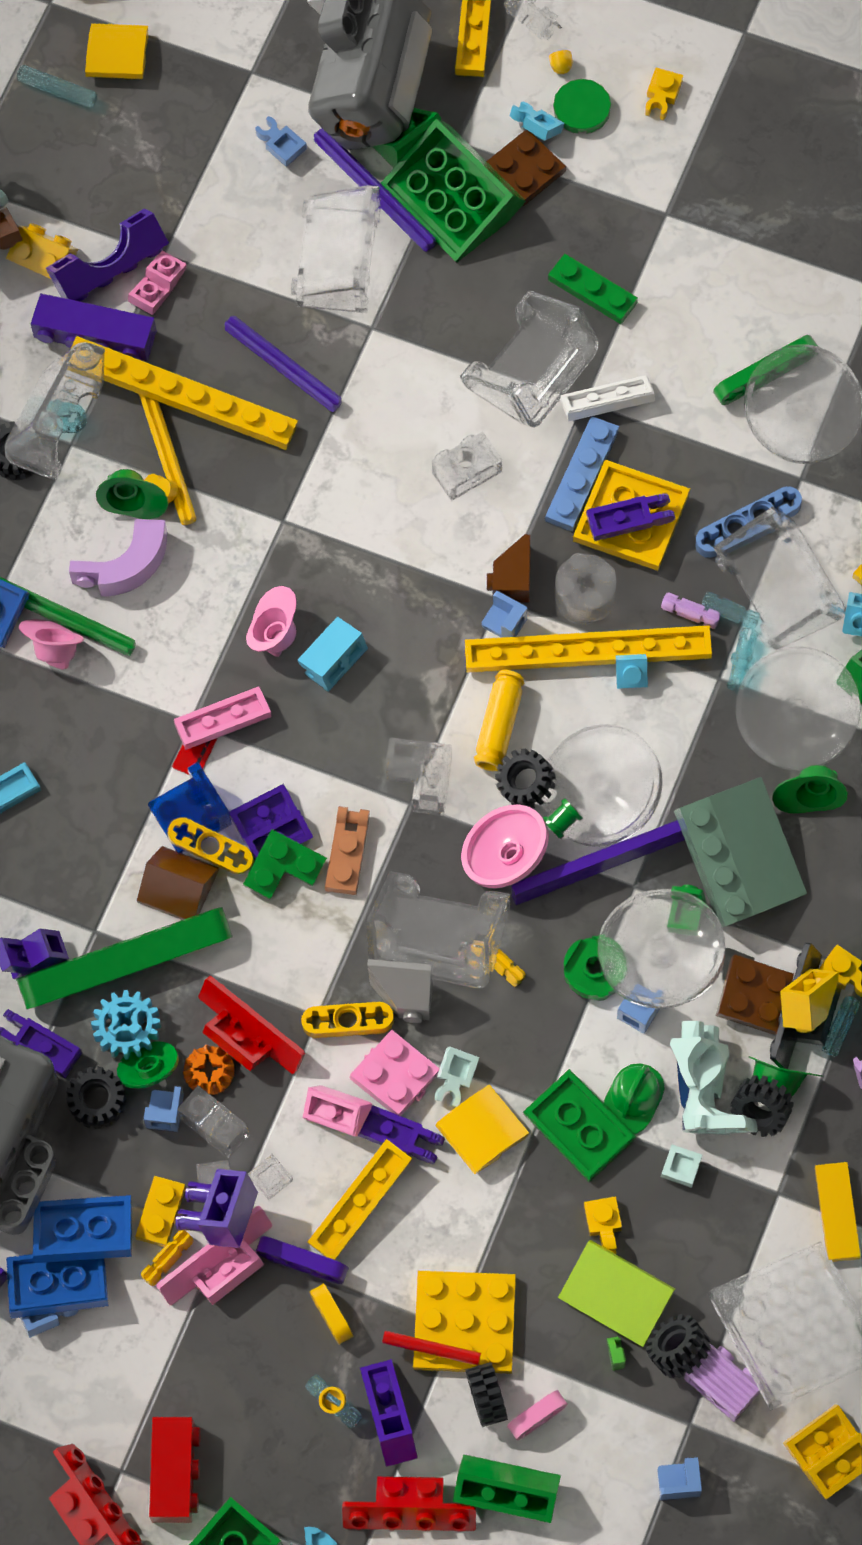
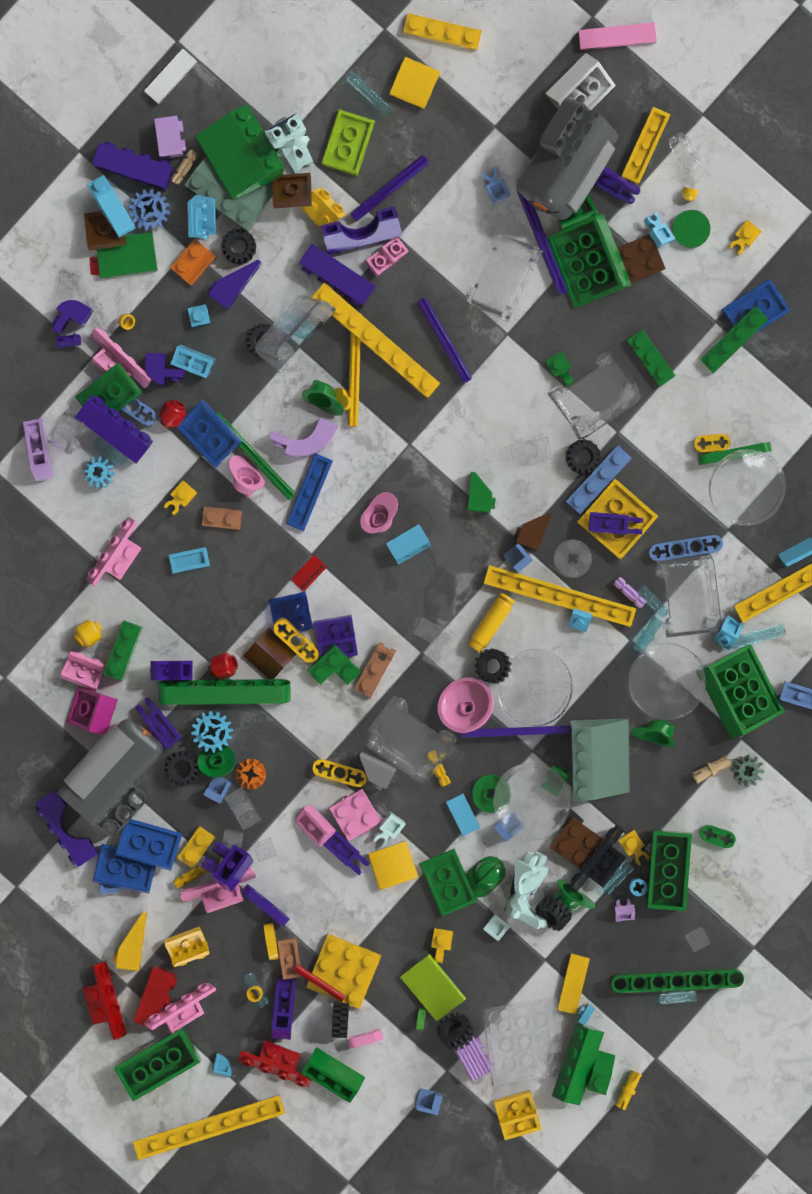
camera: 10 degrees right, 20 degrees up
bright pink plate [174,686,271,750] -> none
red bracket [198,976,305,1074] -> none
yellow plate [307,1139,412,1260] -> none
green bush [543,798,583,839] -> none
white tile [560,375,655,422] -> none
yellow slope [780,968,839,1033] -> none
none -> yellow slope [113,911,148,971]
none -> bright pink bracket [144,983,216,1033]
none -> yellow bracket [164,926,210,967]
none -> nougat plate [202,506,242,530]
none -> red head [208,652,238,680]
none -> nougat plate [277,938,301,979]
none -> blue tile [286,453,333,531]
none -> lime tile [321,109,375,176]
none -> dark purple axle [350,155,428,221]
none -> medium azure tile [446,793,480,836]
none -> green slope [467,472,496,513]
none -> green plate [545,351,574,387]
none -> black tyre [566,439,601,474]
none -> dark purple hinge [595,166,641,204]
none -> yellow beam [693,434,731,453]
none -> green plate [700,306,769,374]
none -> blue tile [721,279,791,333]

